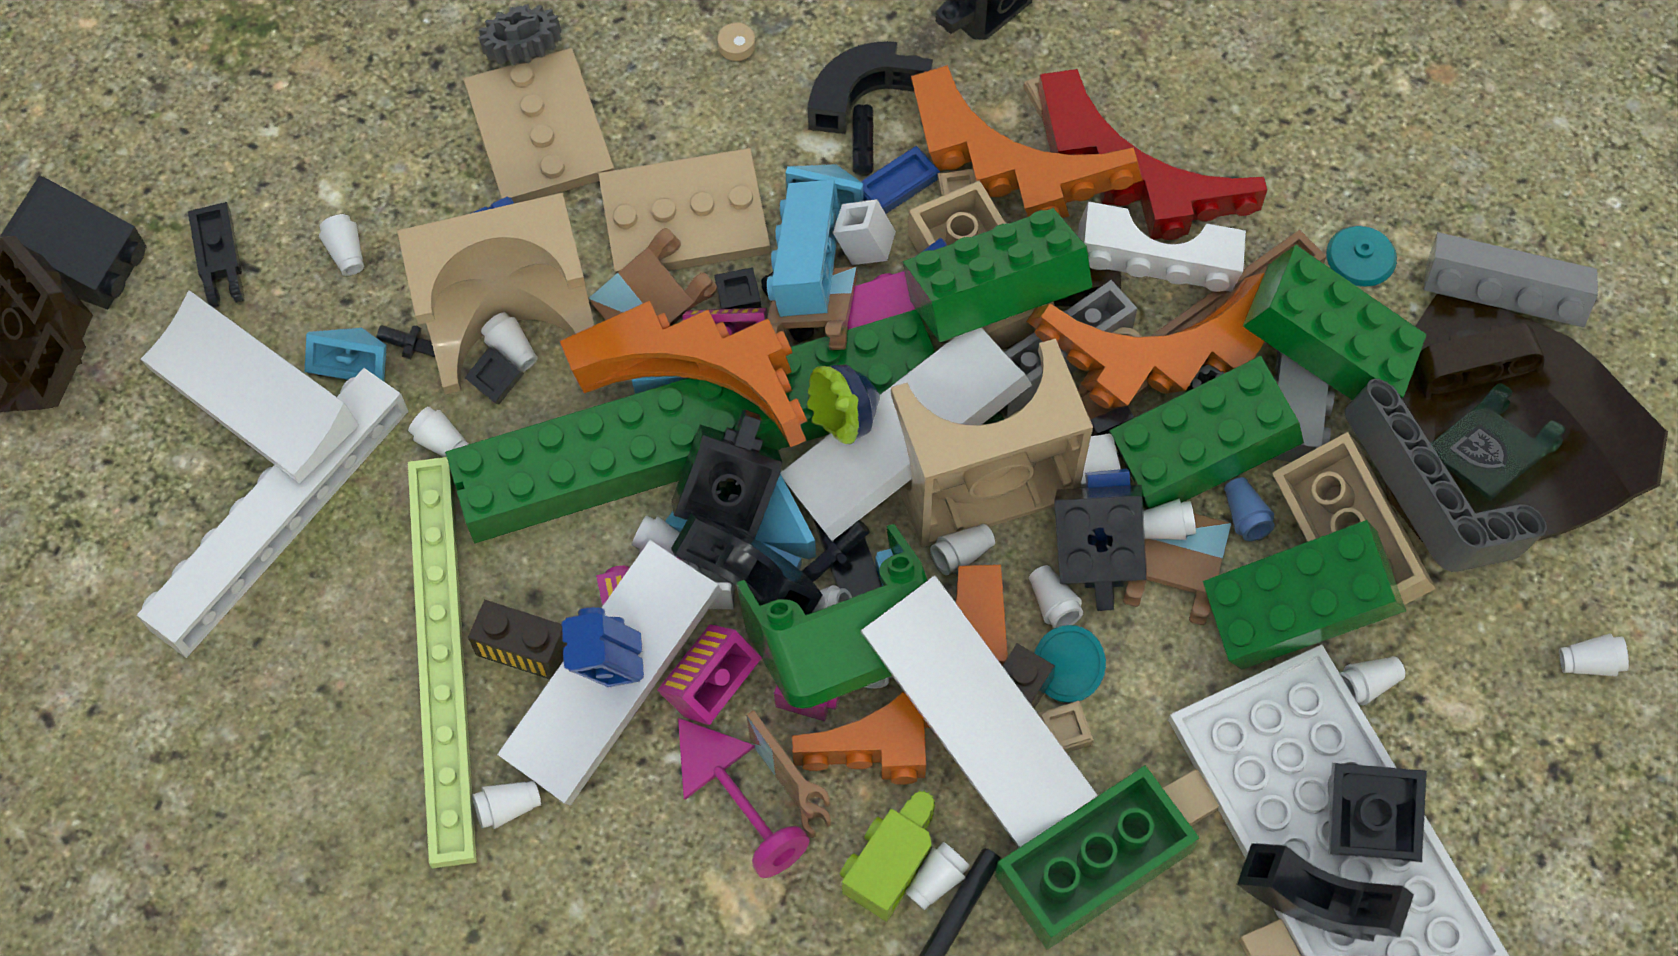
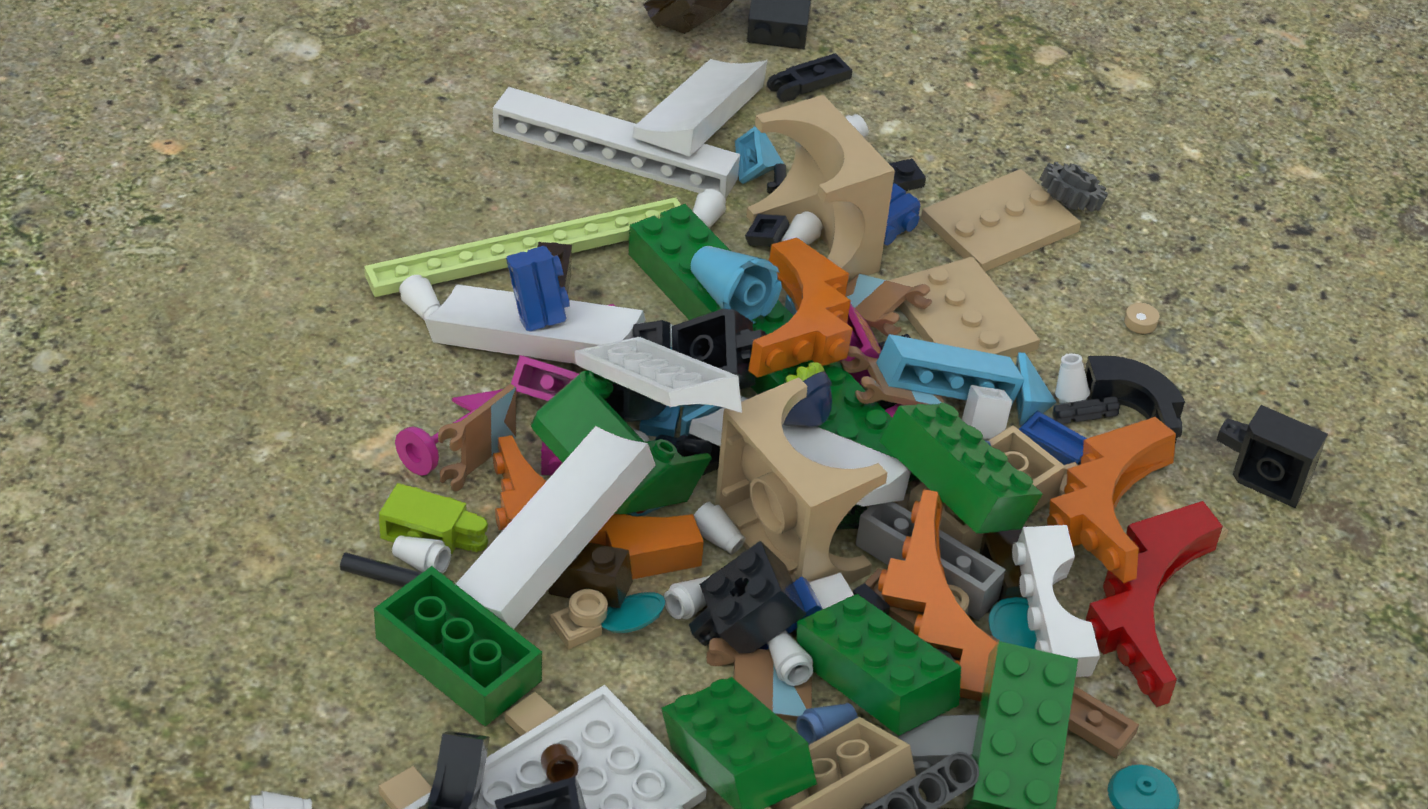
camera: 70 degrees right, 20 degrees down
none -> reddish brown piece [541,744,578,783]
none -> tan tile [569,589,608,627]
none -> white arch [574,337,742,413]
none -> medium azure cone [691,246,782,324]
none -> black plate [889,158,926,191]
none -> teal piece [988,597,1037,649]
none -> white cone [1055,353,1090,406]

